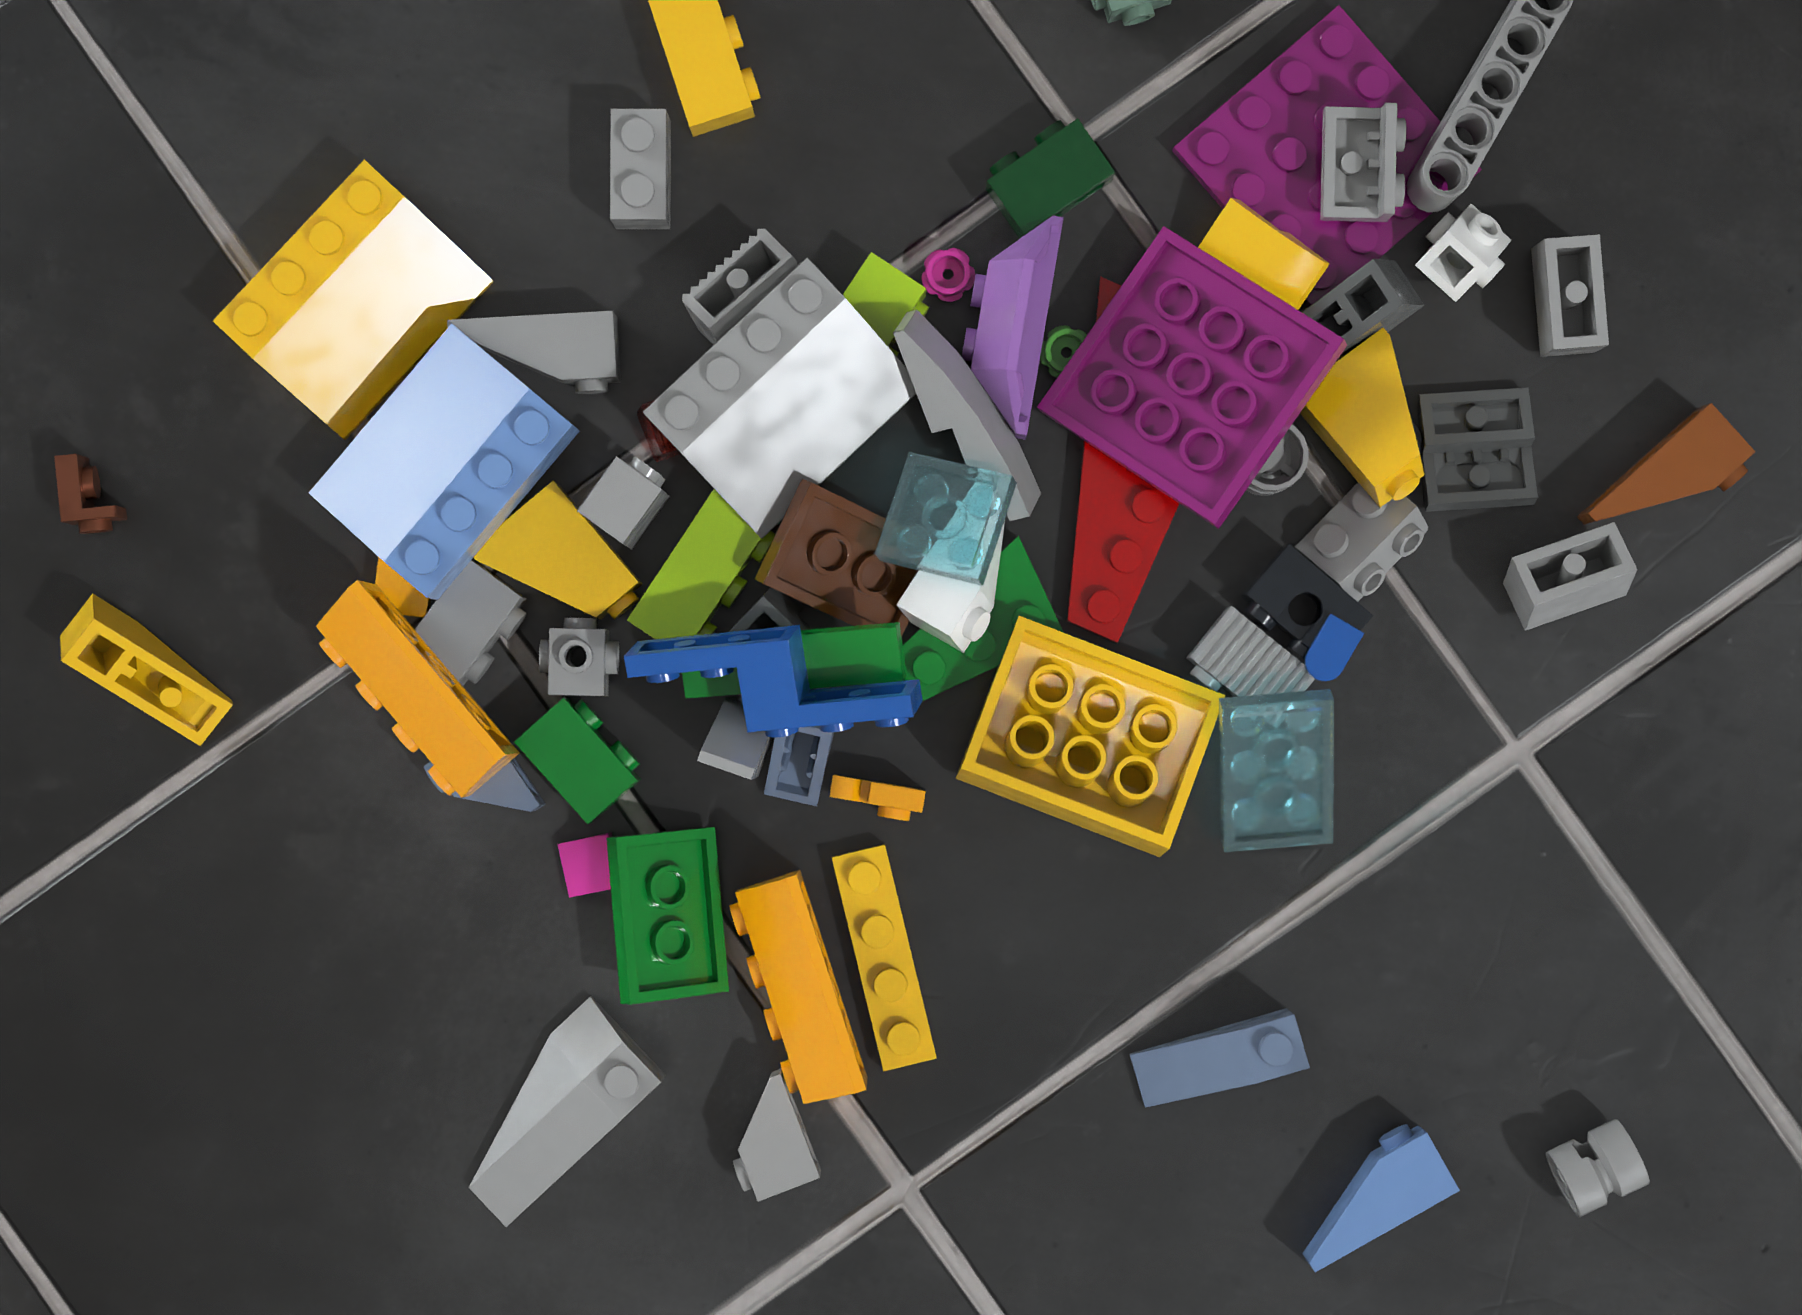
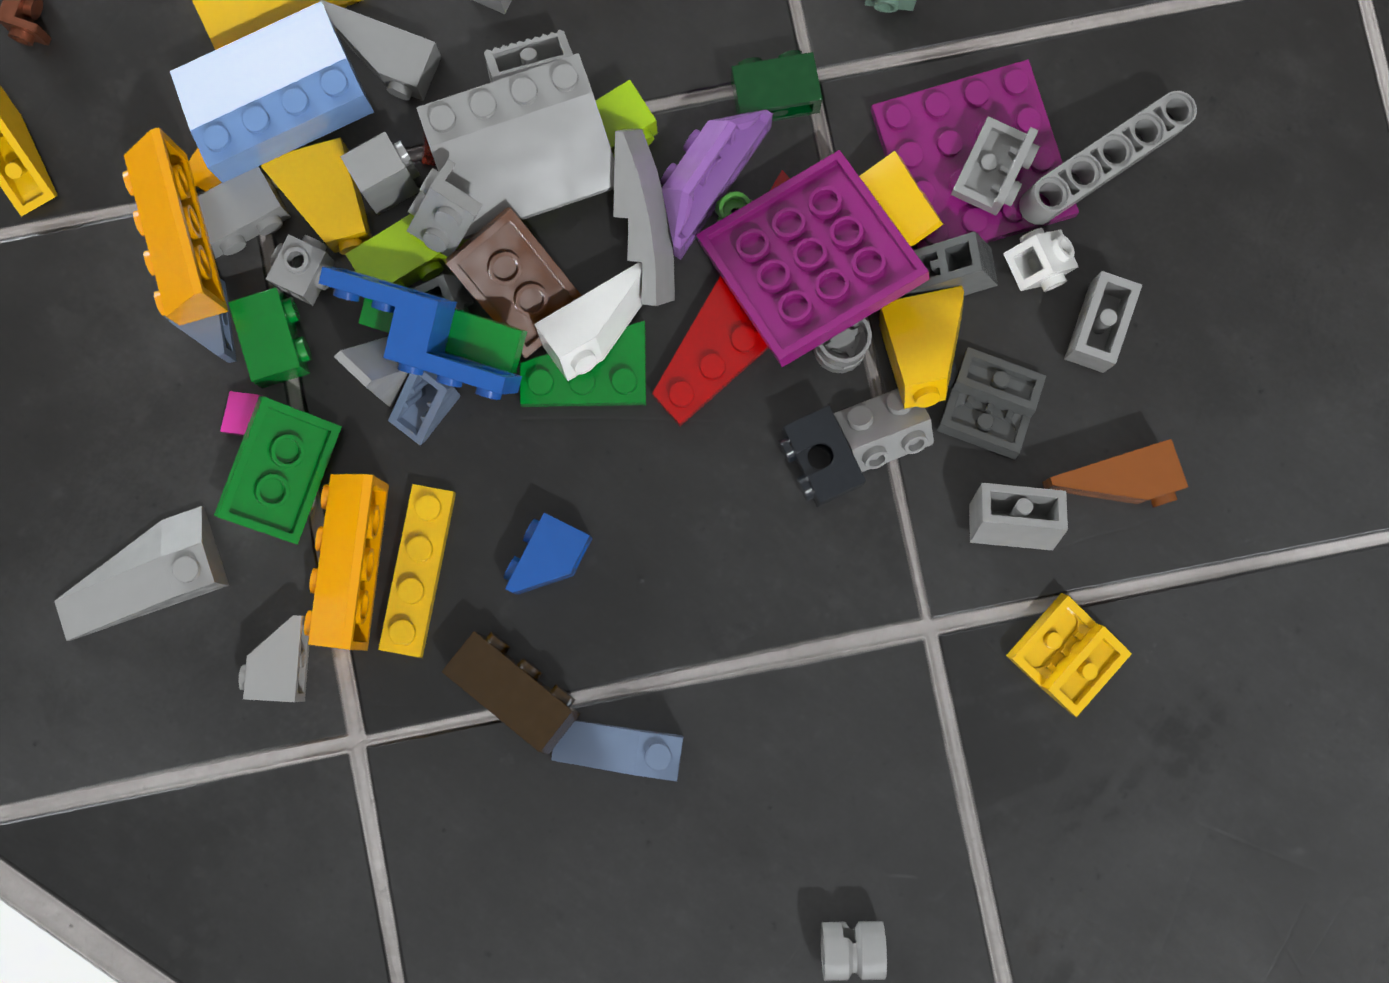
camera: 30 degrees right, 5 degrees down
light orange plate [829,775,926,821] -> none
clear light blue plate [875,452,1017,586] -> none
dark pink plate [921,248,975,302] -> none
yellow slope [955,616,1226,857] -> none
light grey brick [1186,606,1314,729] -> none
clear light blue plate [1219,689,1334,852] -> none
medium blue slope [1302,1124,1460,1272] -> none
blue piece [1304,614,1364,681] -> none
none -> light grey bracket [407,159,483,257]
none -> dark brown brick [442,631,581,754]
none -> blue slope [504,513,592,595]
none -> yellow slope [1006,593,1132,717]

